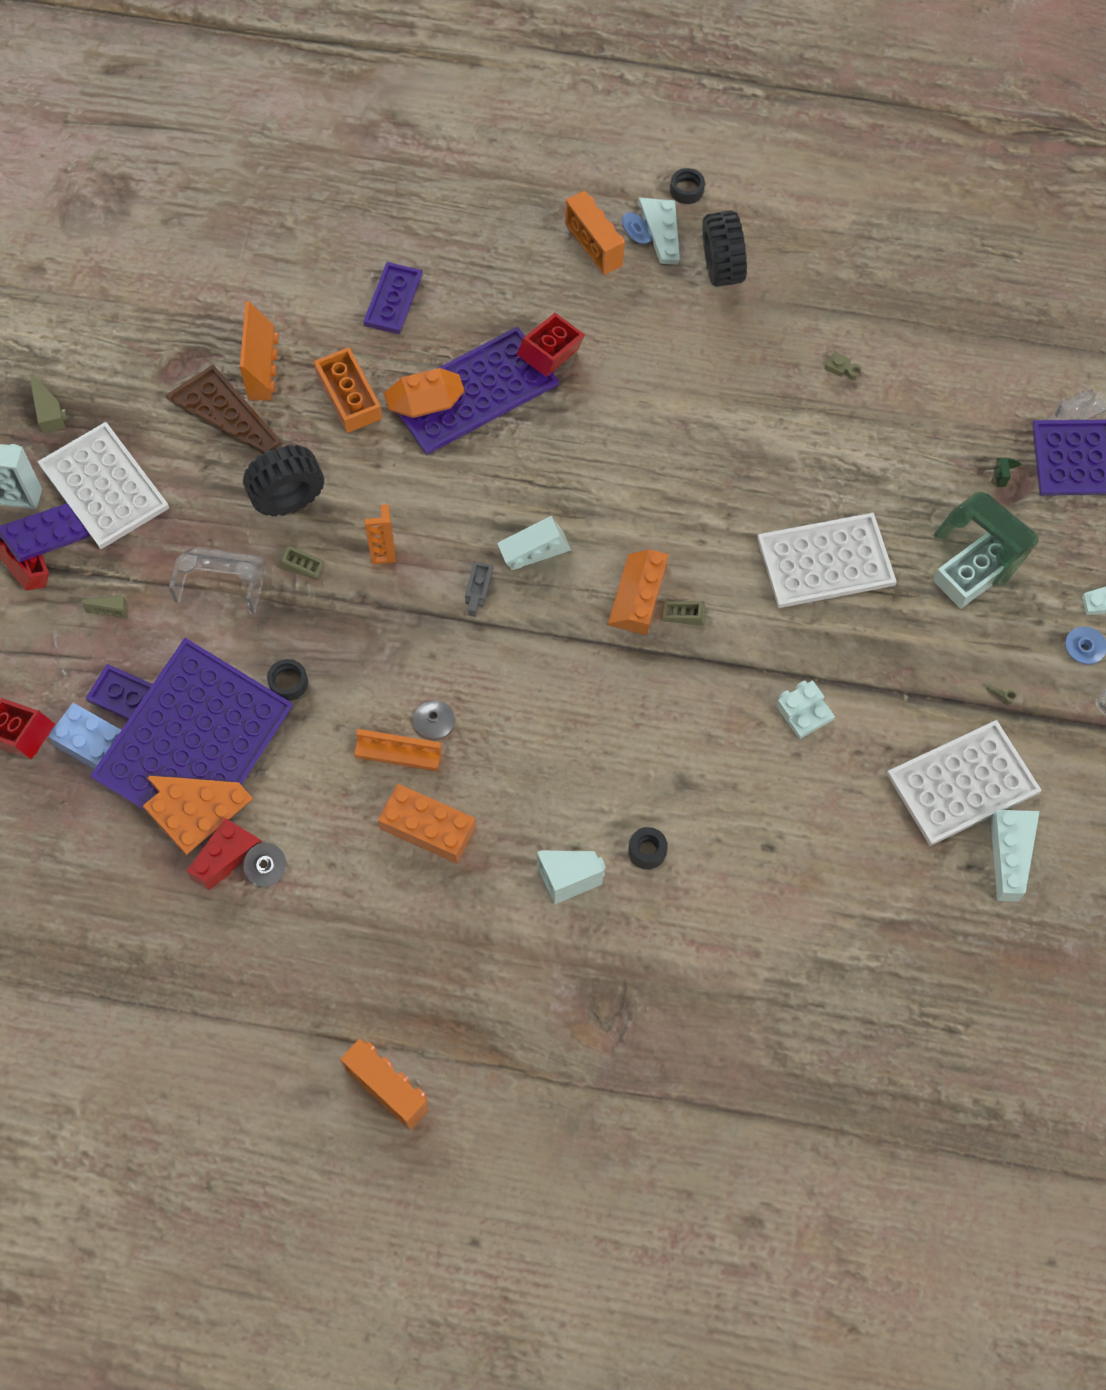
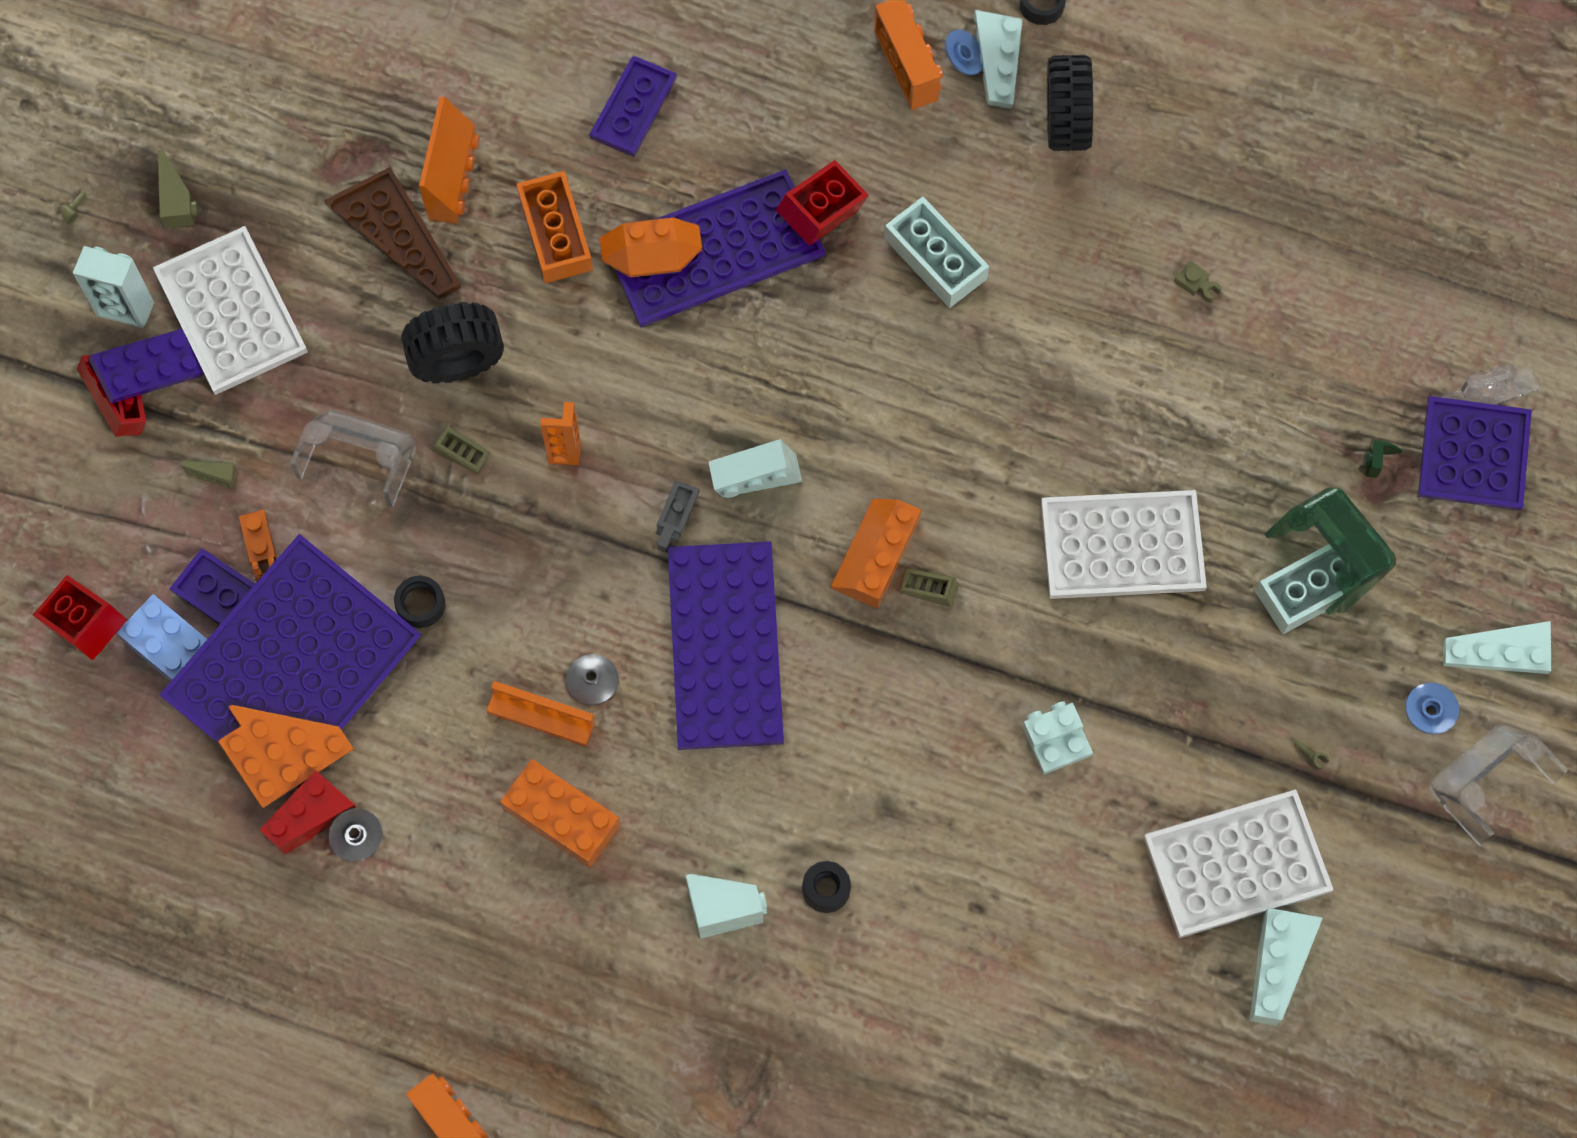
camera: 10 degrees right, 5 degrees up
none -> orange hinge [239,510,277,582]
none -> dark purple plate [668,541,784,750]
none -> light aqua brick [884,197,989,308]

